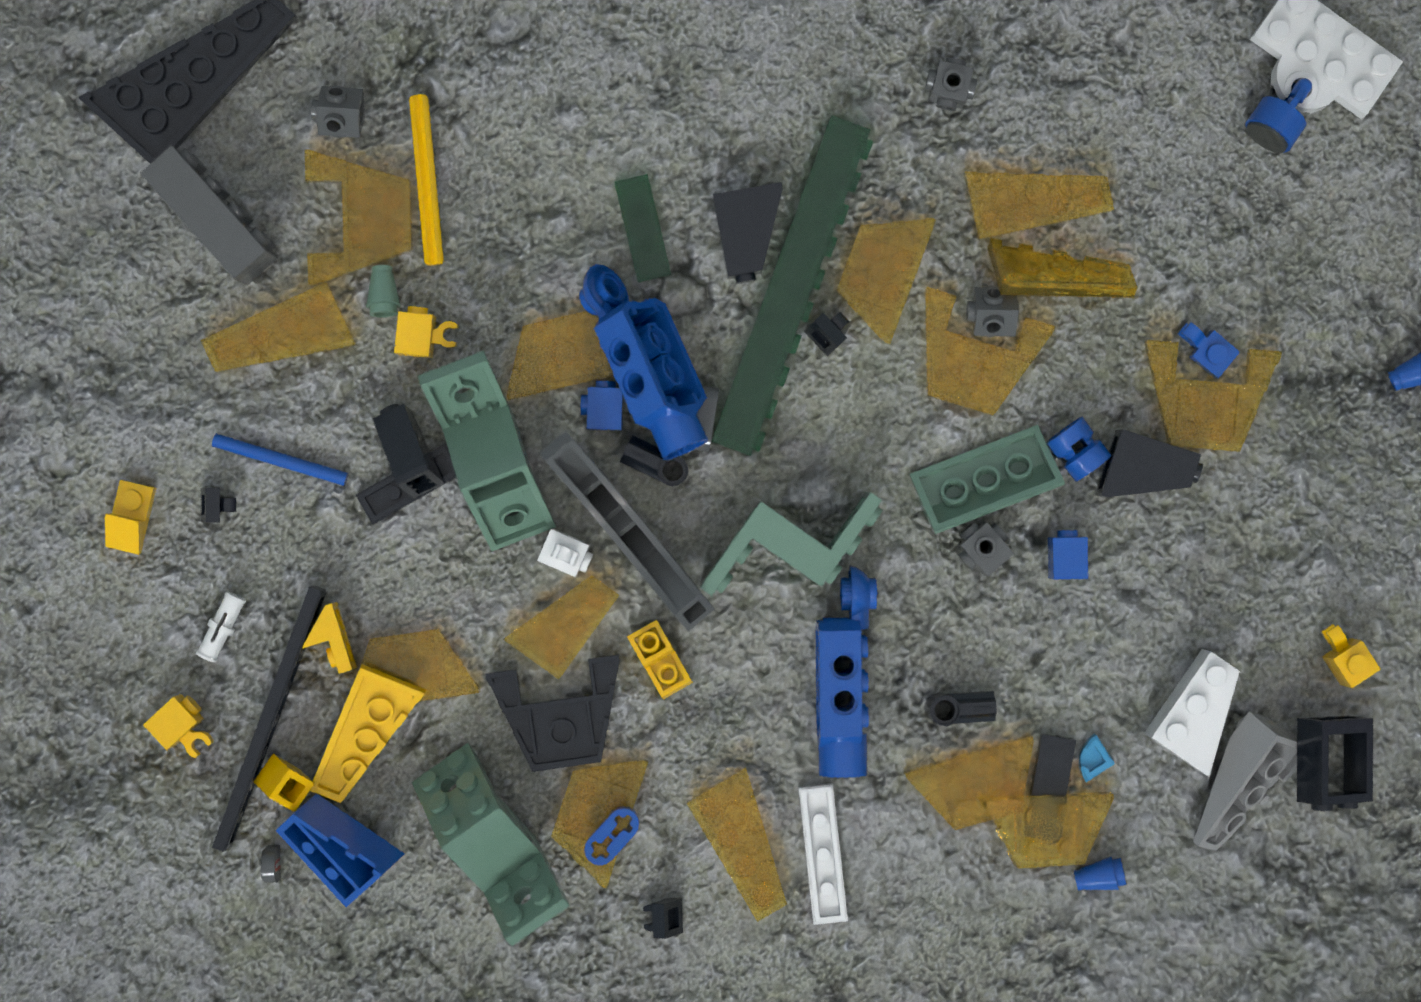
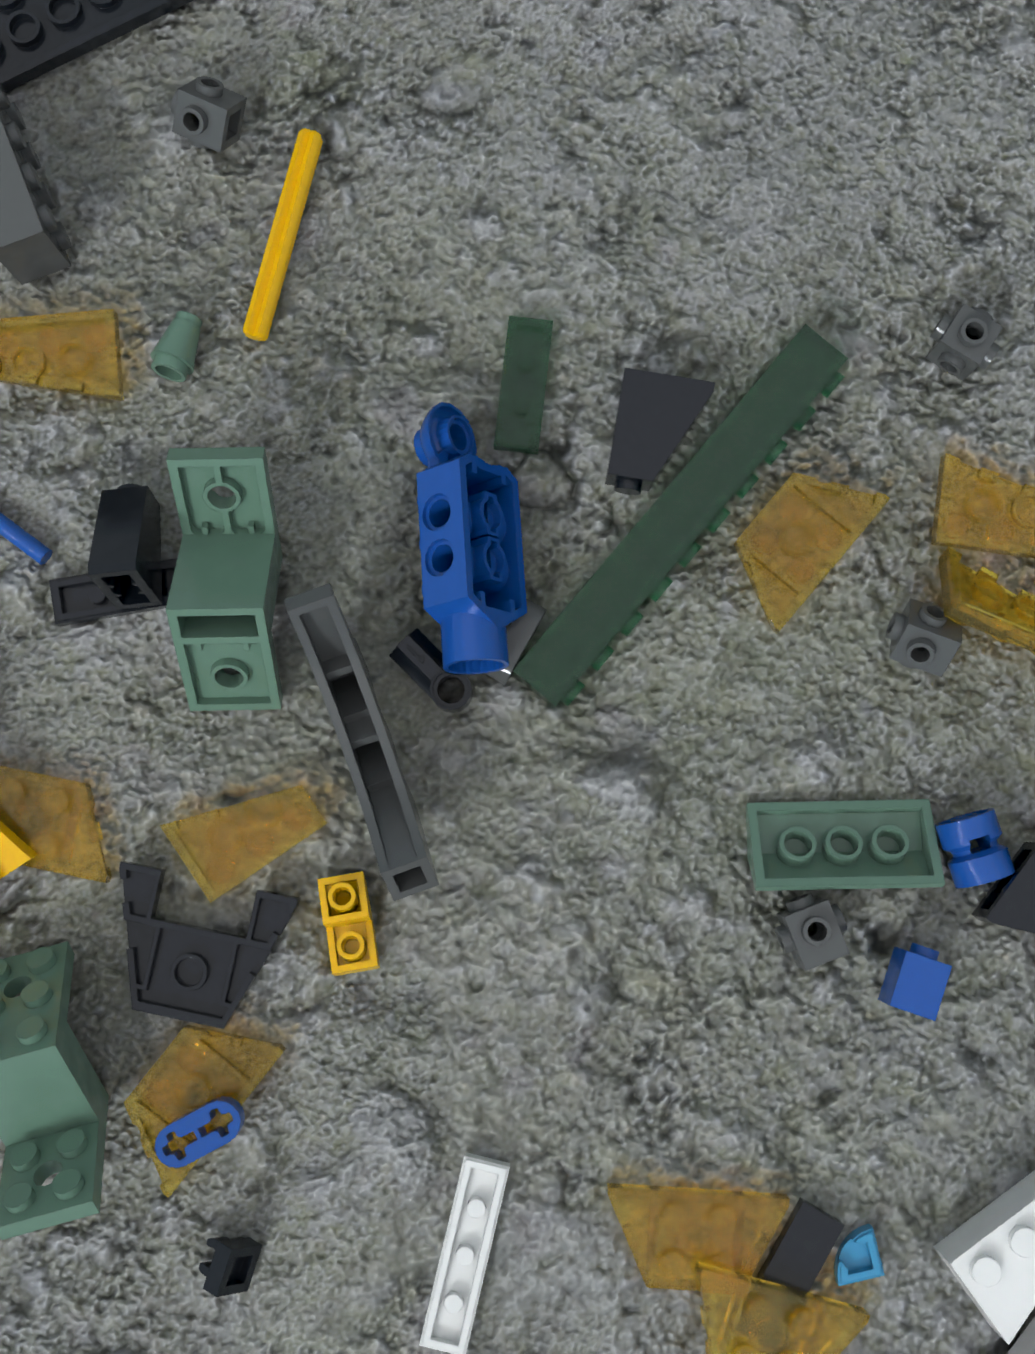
camera: 20 degrees right, 5 degrees down
clear yellow wing [304,149,413,286] -> none
yellow brick [394,306,459,358] -> none
clear yellow wing [507,311,614,401] -> none
white brick [537,528,593,577] -> none
blue brick [581,381,623,431] -> none
clear yellow wing [687,767,787,922] -> none
sand green bracket [700,492,883,596] -> none
black tile [804,312,849,357] -> none
blue brick [815,565,877,778] -> none
clear yellow wing [924,287,1055,416] -> none
black piece [924,691,997,726] -> none

